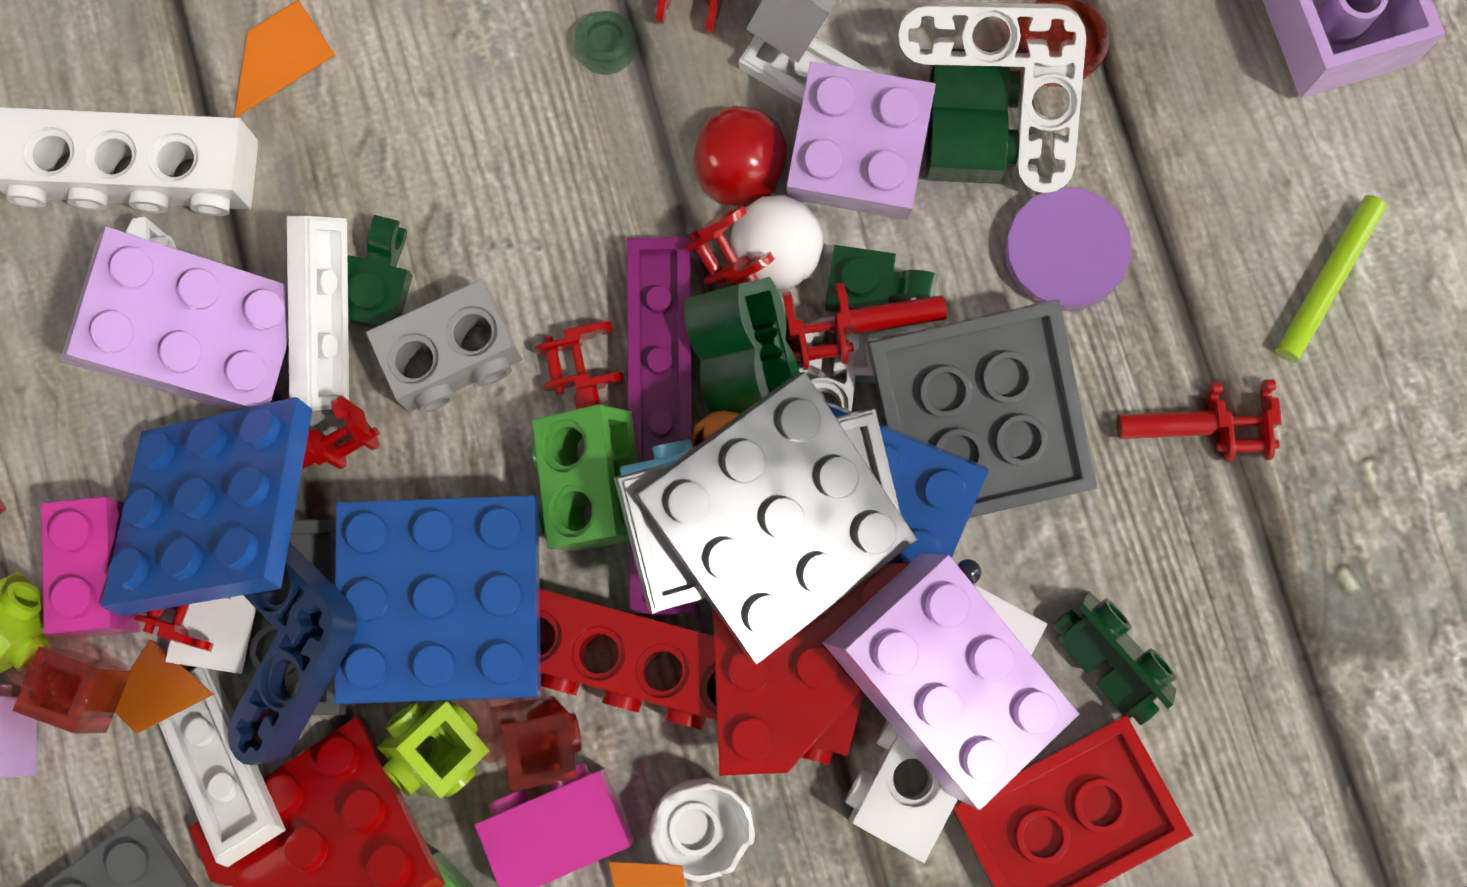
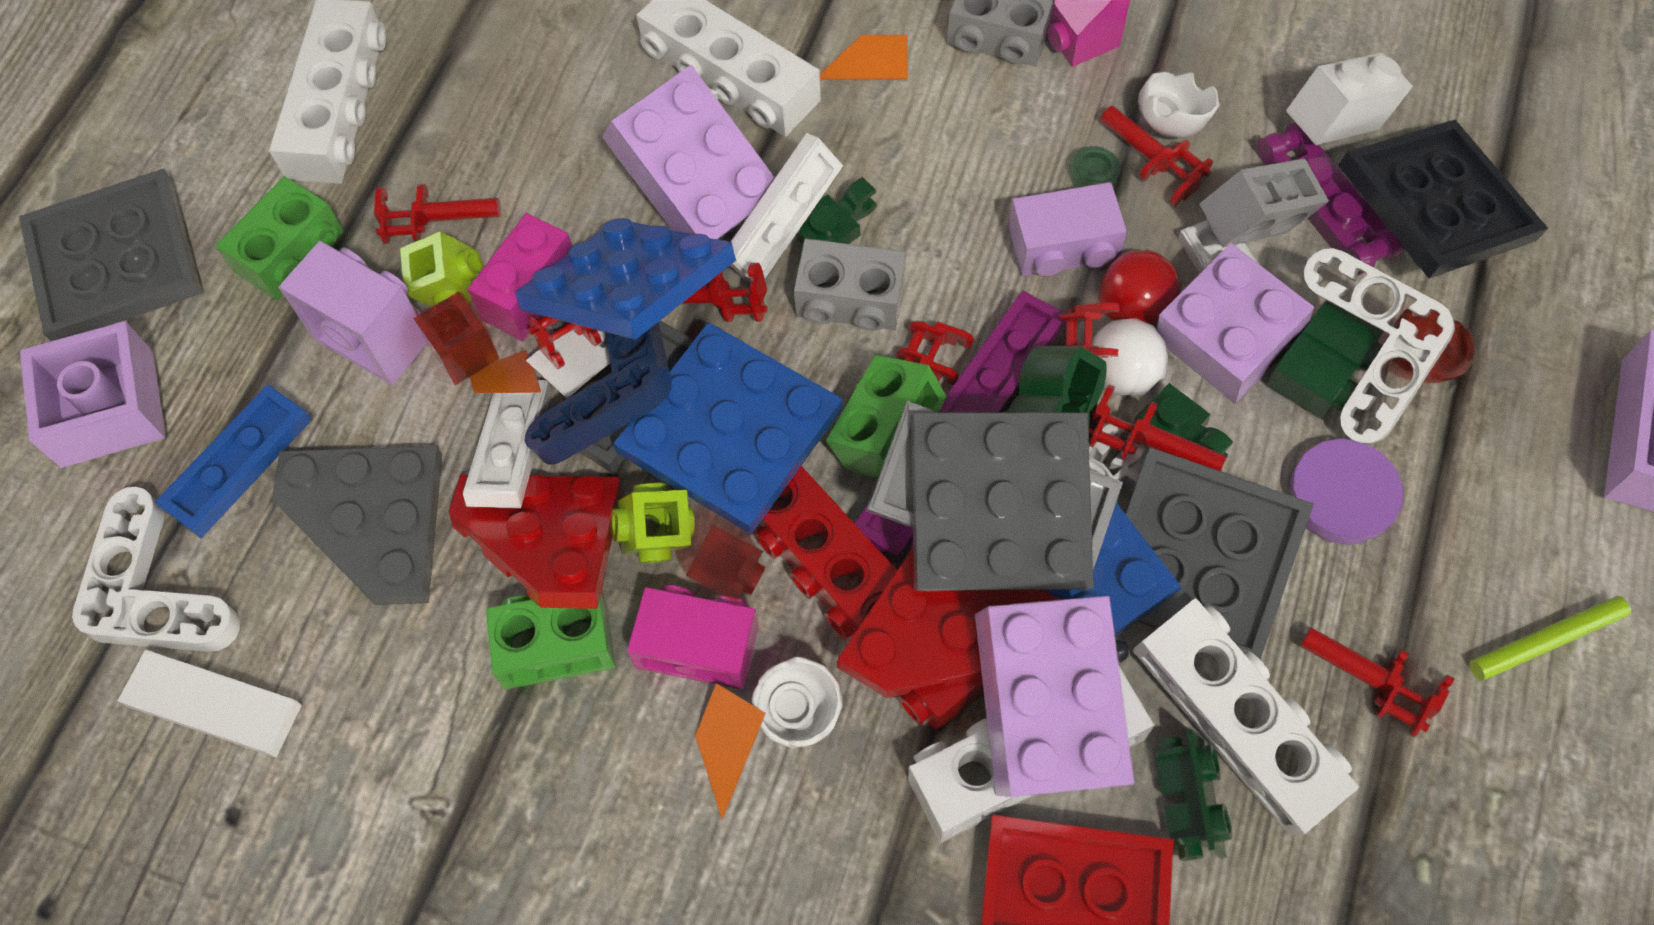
camera: 35 degrees right, 15 degrees down
none -> lavender brick [1008,182,1127,277]
none -> white brick [1132,598,1360,836]

